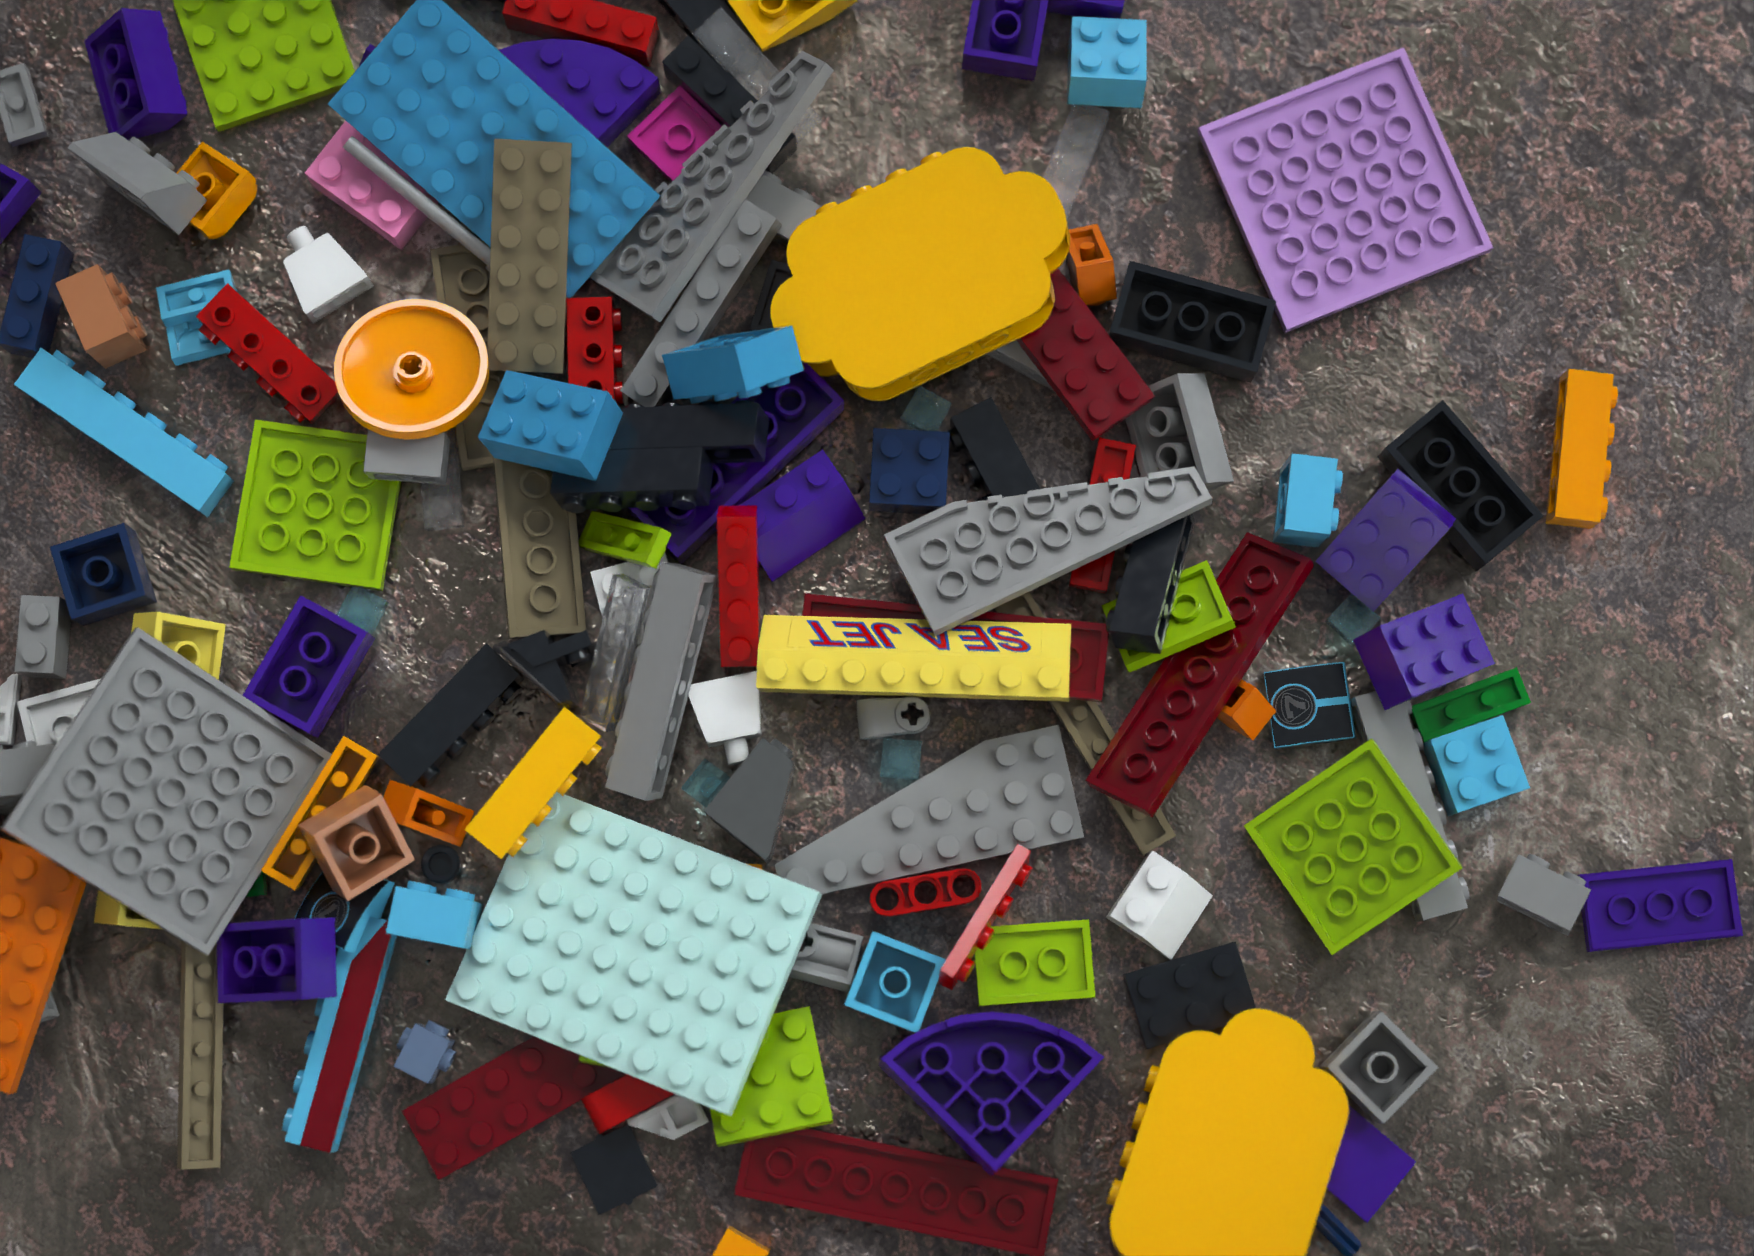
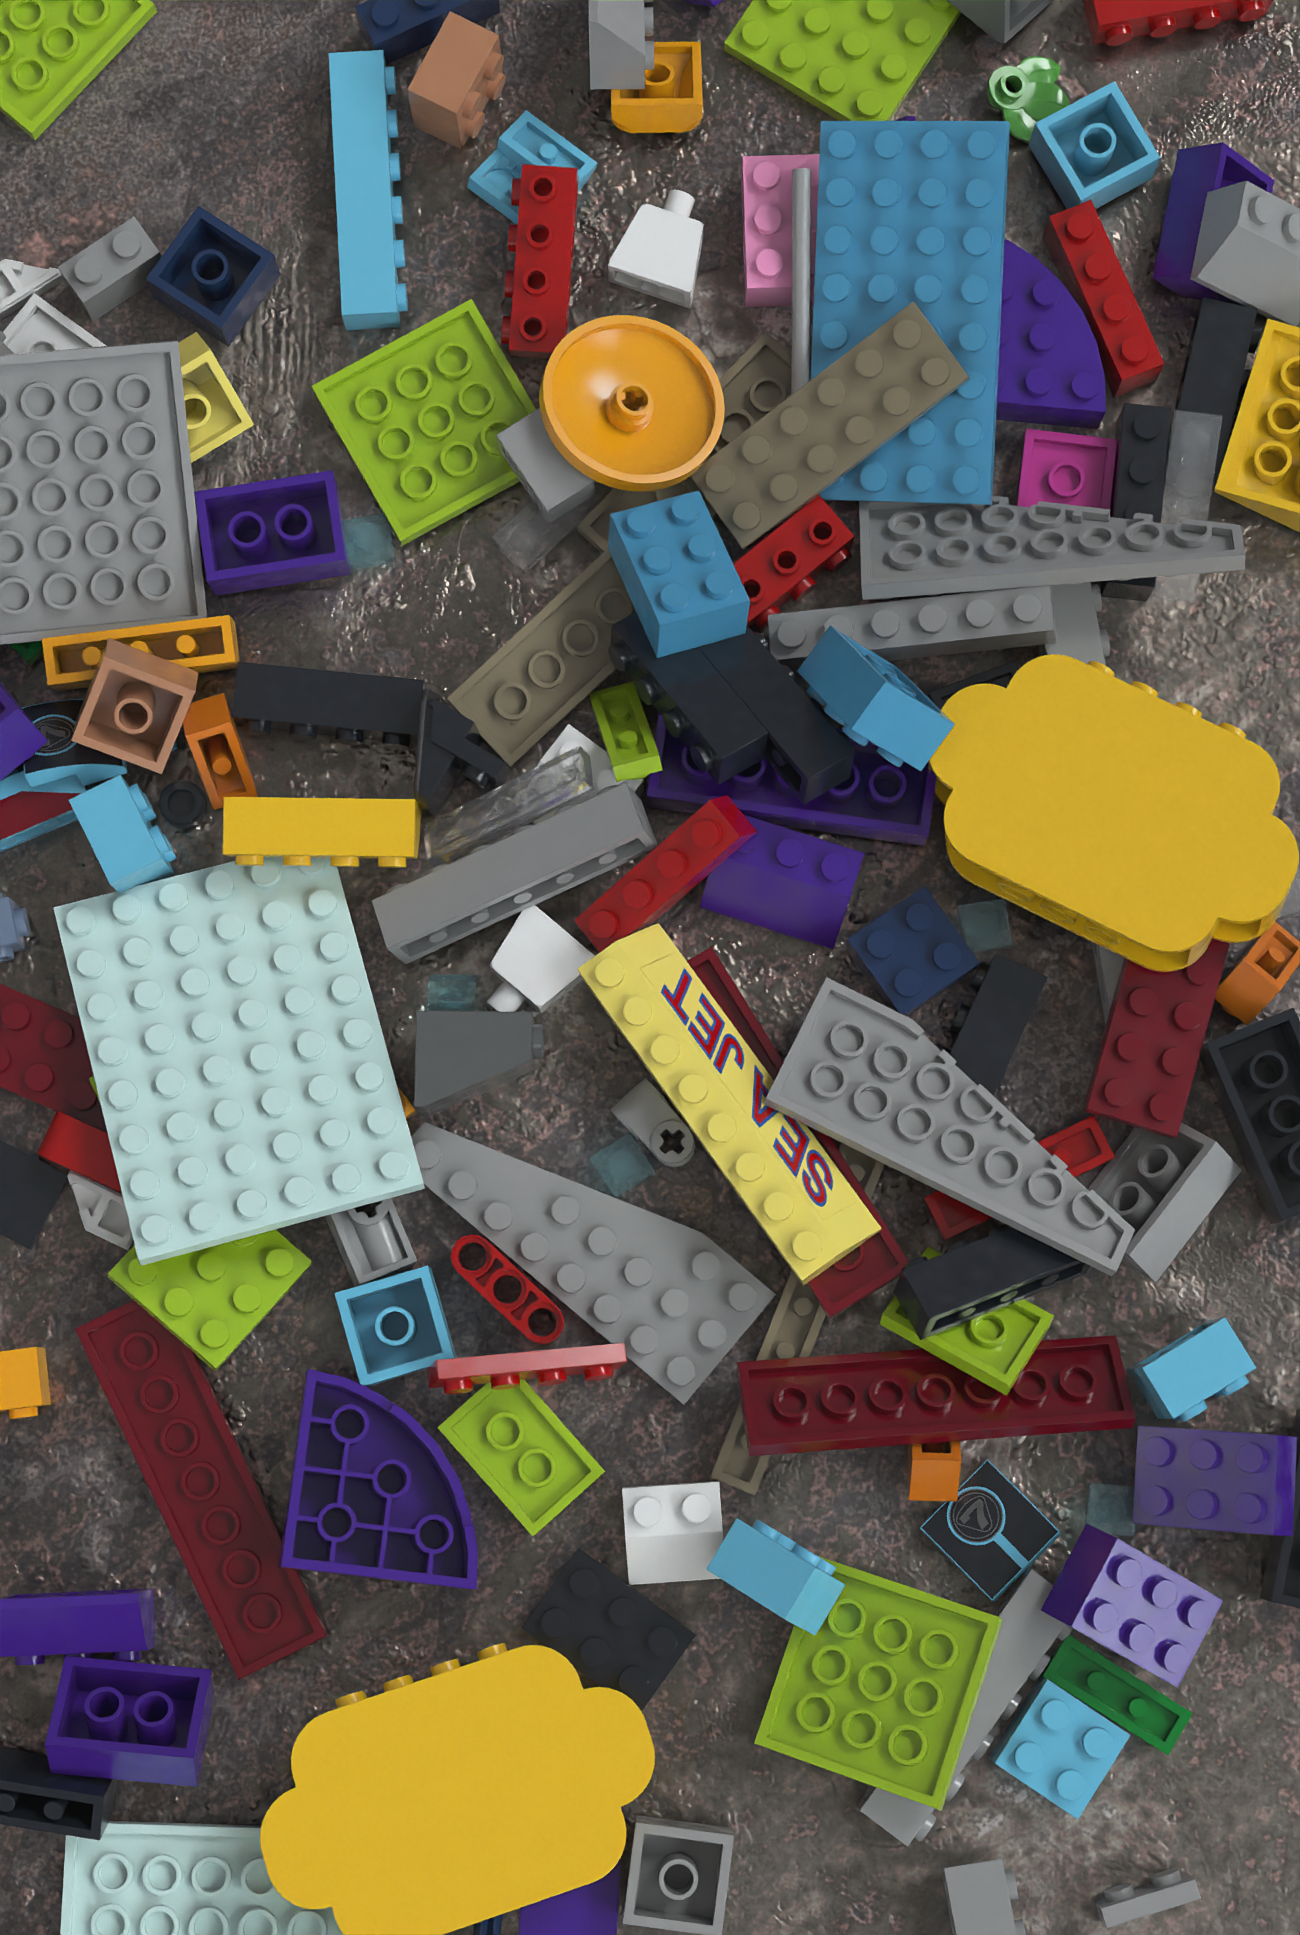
camera: 55 degrees right, 0 degrees up
none -> medium azure brick [706,1518,845,1636]
none -> light grey plate [1094,1869,1201,1928]

